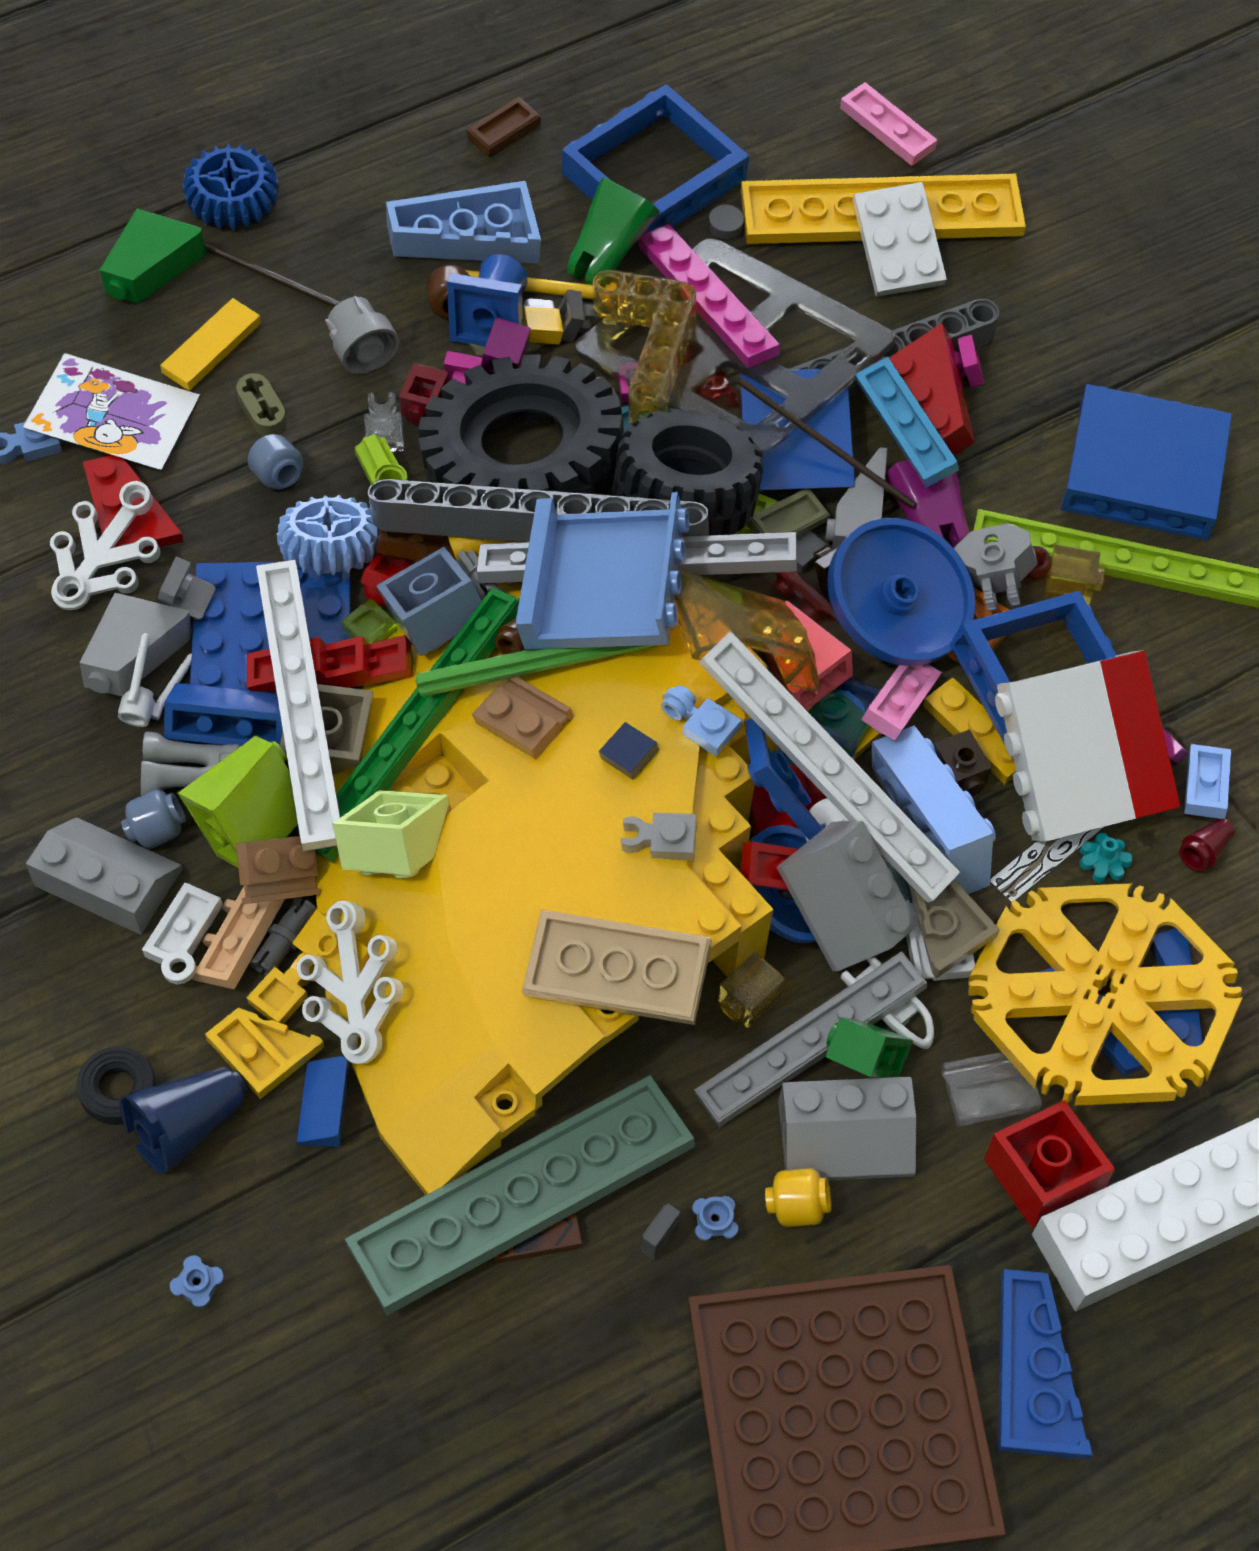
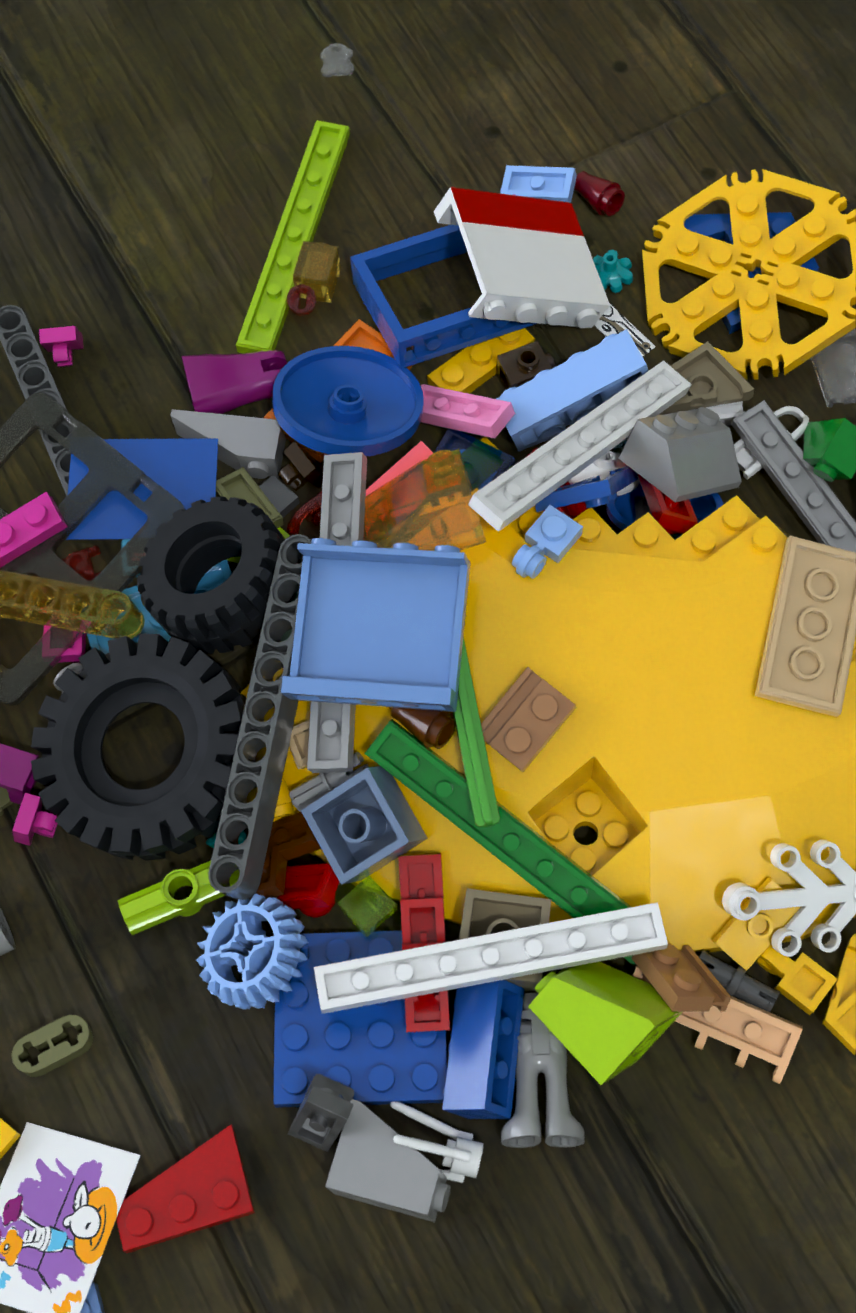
camera: 80 degrees left, 5 degrees up
light grey slope [26,817,183,935] -> none
white plant [50,481,160,610] -> none
sand blue head [121,789,186,849] -> none
white hinge [142,883,223,984] -> none
sand blue head [247,434,303,490] -> none
yellowish green slope [332,790,449,878] -> none
clear plate [364,392,404,451] -> none
dark red brick [399,363,450,425] -> none
dark blue tile [599,722,659,779] -> none
light grey plate [621,813,697,860] -> none
dark brown axle [737,377,916,509] -> none
dark azure plate [855,357,959,488] -> none
red wedge [889,323,975,456] -> none
light grey hinge [954,523,1037,612] -> none
blue panel [1061,384,1232,541] -> none

